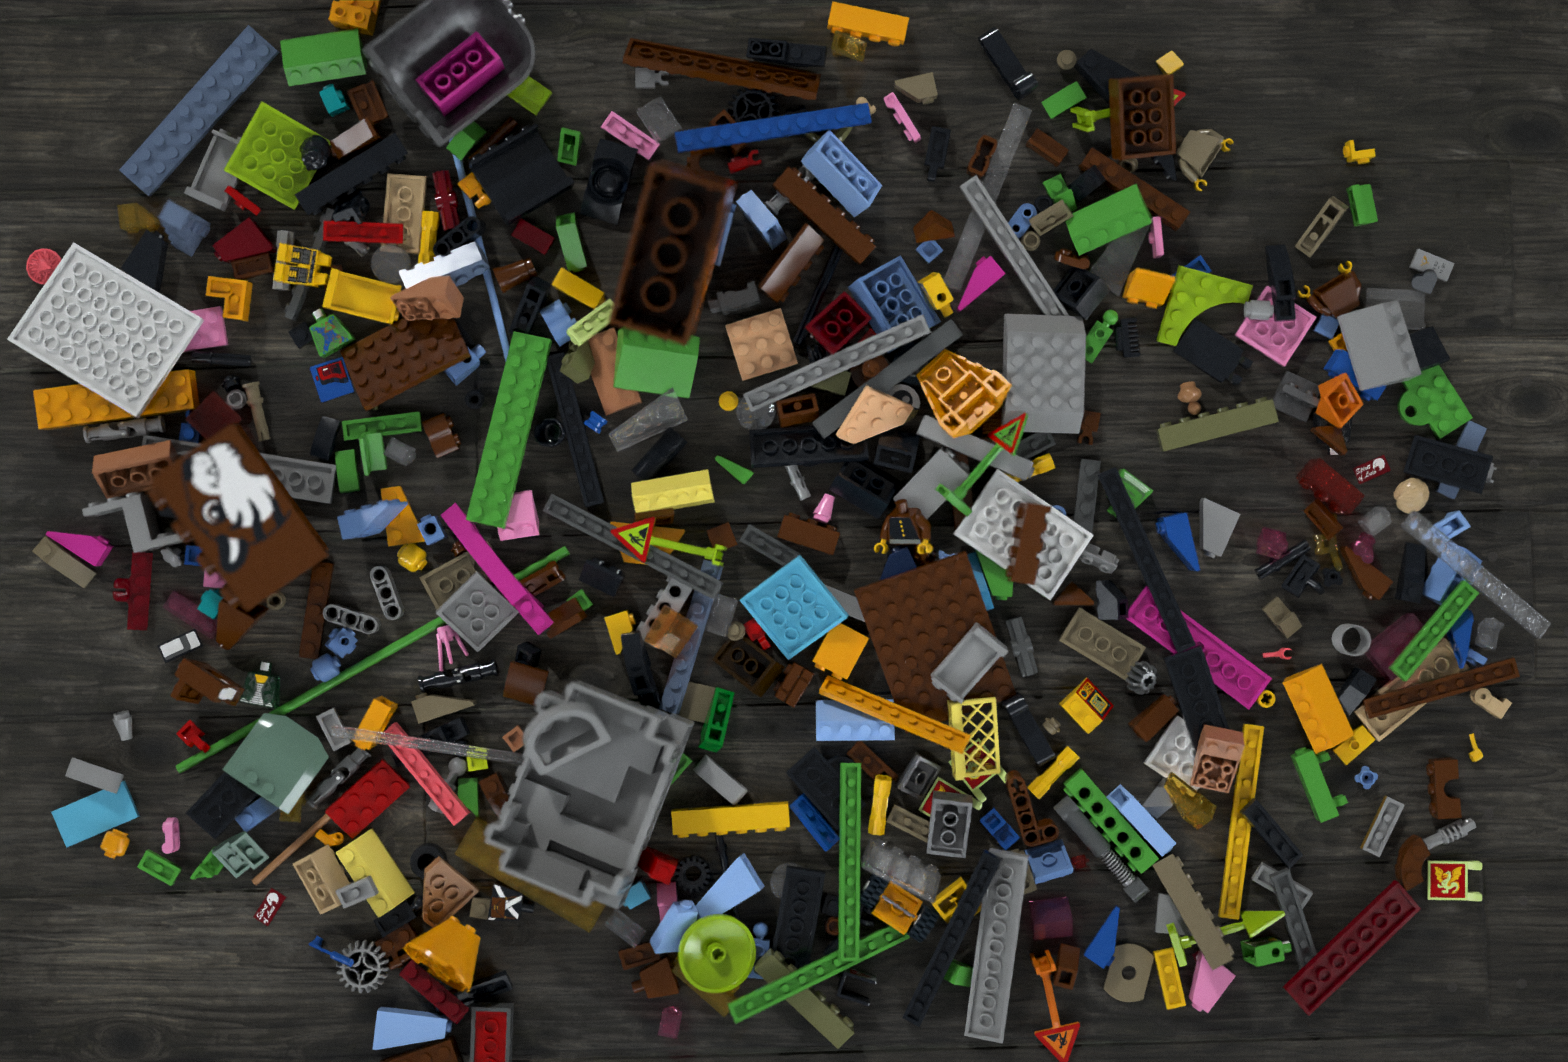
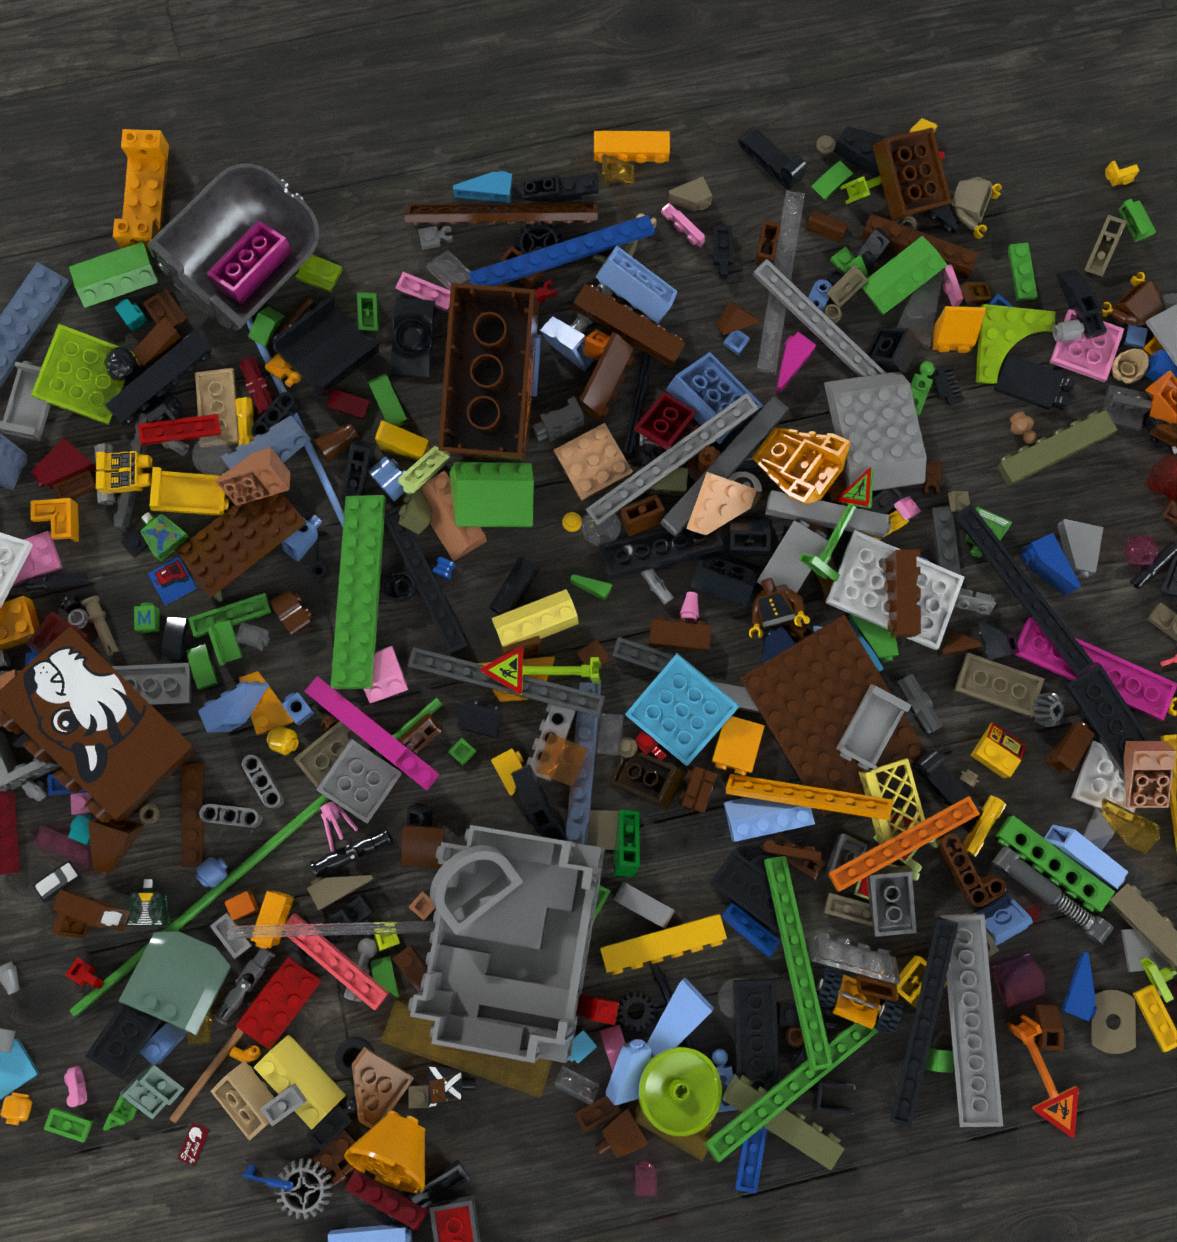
camera: 10 degrees left, 10 degrees down
red plate [224,186,261,216] -> none
medium blue brick [324,627,358,658] -> none
reddish brown panel [546,597,587,639] -> none
clear wing [609,387,688,452] -> none
yellow axle [868,775,892,836] -> none
yellow torso [917,272,955,317] -> none
blue slope [979,808,1020,851] -> none
reddish brown plate [1054,248,1090,269] -> none
none -> bright green brick [134,603,160,634]
none -> orange panel [225,891,260,921]
none -> dark azure slope [453,171,513,203]
none -> orange slope [583,329,611,361]
none -> blue plate [735,1127,767,1194]
none -> reddish brown plate [761,840,822,861]
none -> orange plate [827,796,980,892]
none -> reddish brown slope [856,973,899,1002]
none -> bright pink plate [894,496,921,520]
none -> dark tan plate [948,491,970,512]
none -> reddish brown plate [960,282,993,303]
none -> bright green plate [1008,243,1037,301]
none -> tan hair [1111,348,1149,384]

